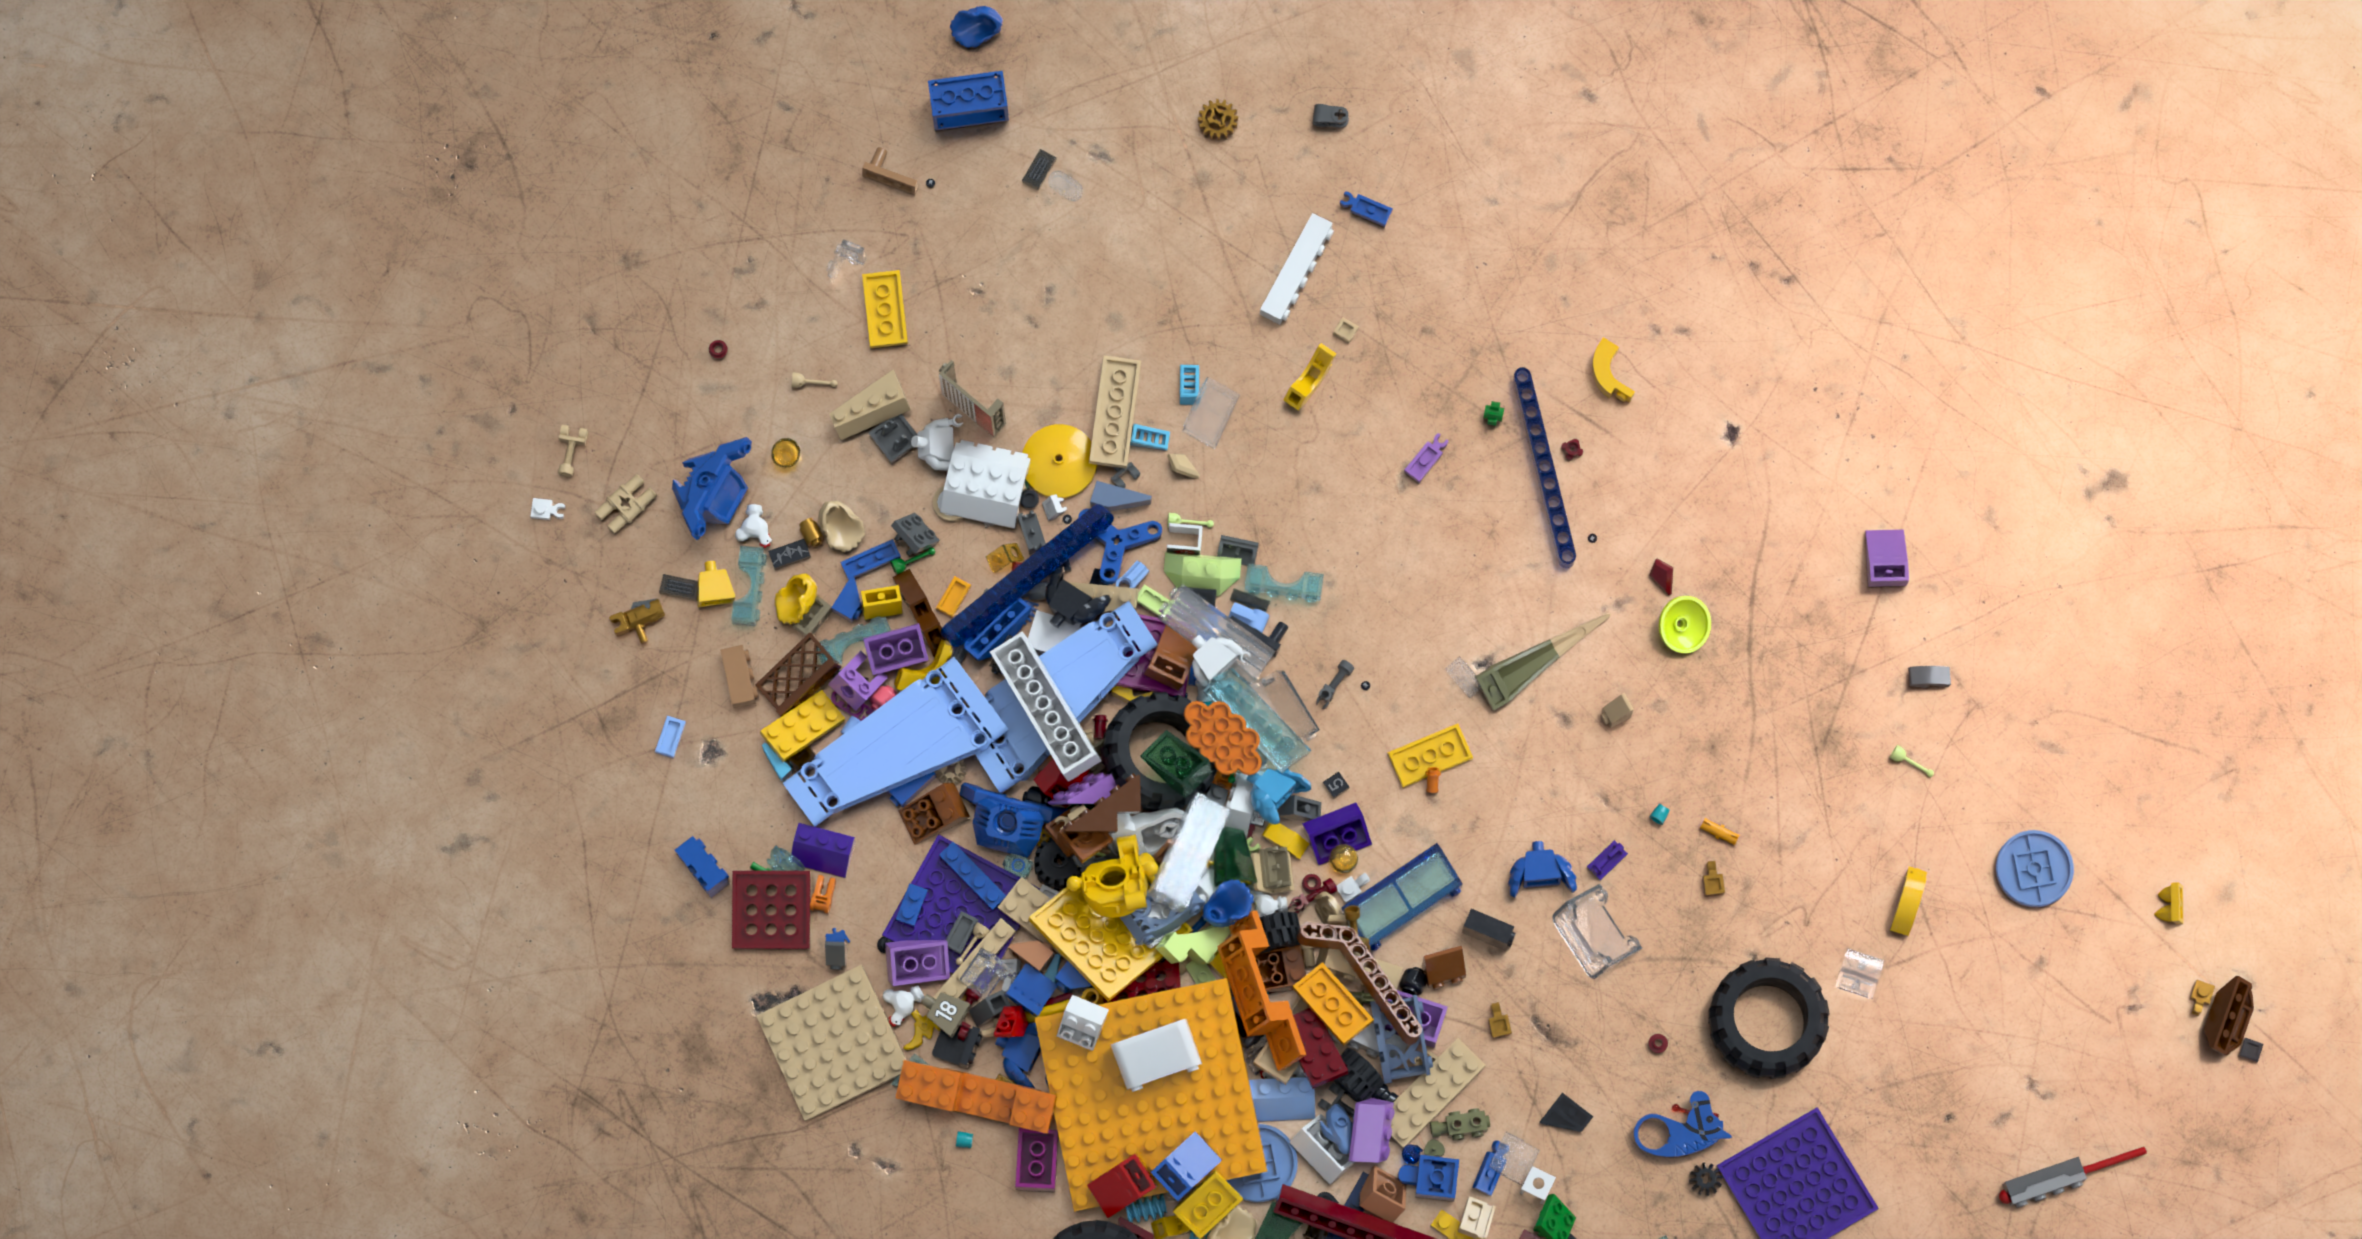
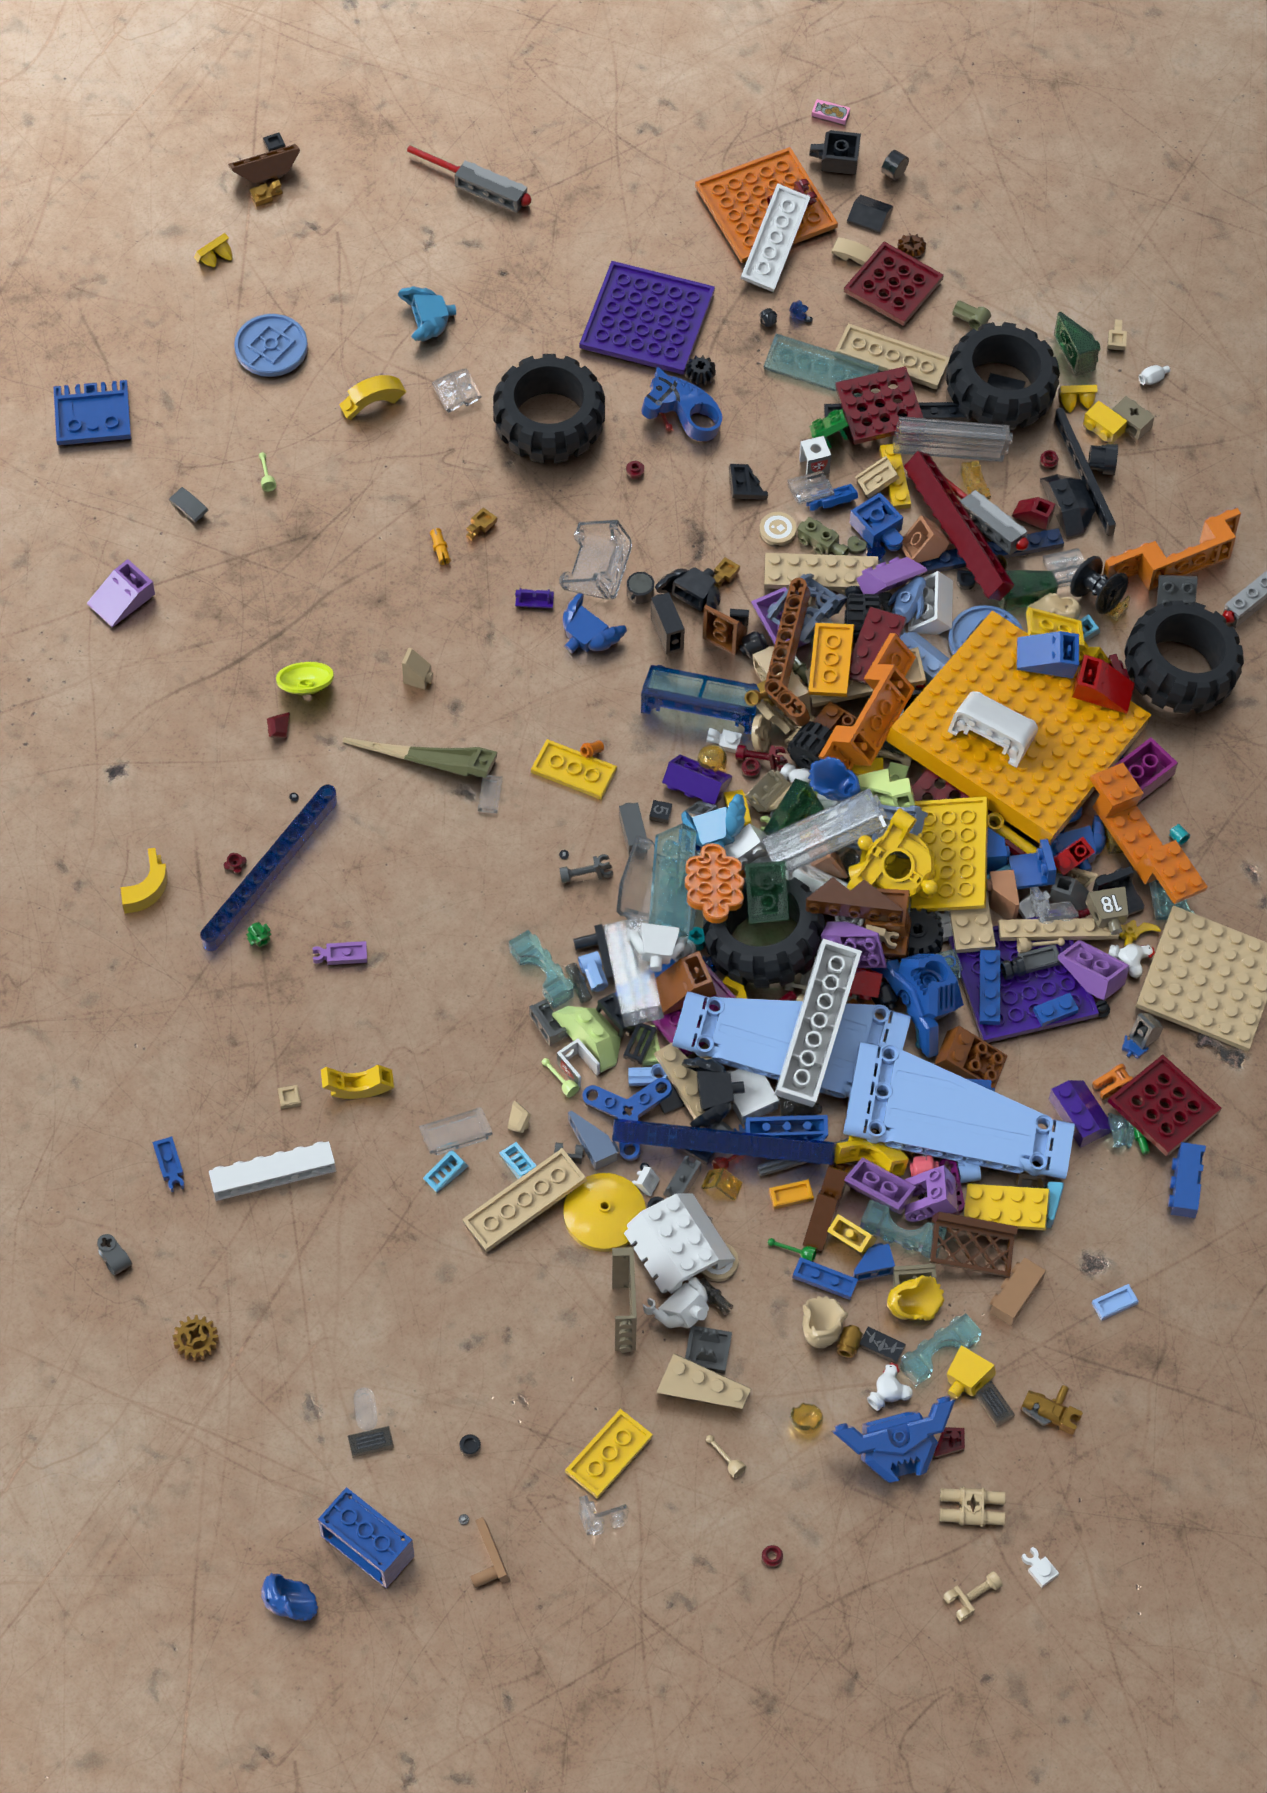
camera: 135 degrees left, 15 degrees down
dark grey plate [891,513,940,556] -> none
white slope [1057,995,1109,1051] -> none
teal hose [1649,804,1670,825] -> none
none -> blue hinge [53,380,131,445]
none -> dark azure torso [398,286,456,341]
none -> black tile [459,1434,481,1457]
none -> dark grey brick [619,802,648,855]
none -> black tile [623,1022,657,1065]
none -> piece [627,572,655,604]
none -> black torso [655,567,721,617]
none -> clear smoke pin [699,1278,733,1315]
none -> black tile [730,609,749,626]
none -> tan tile [759,512,797,546]
none -> dark red piece [933,1427,965,1458]
none -> black wheel [1000,956,1026,980]

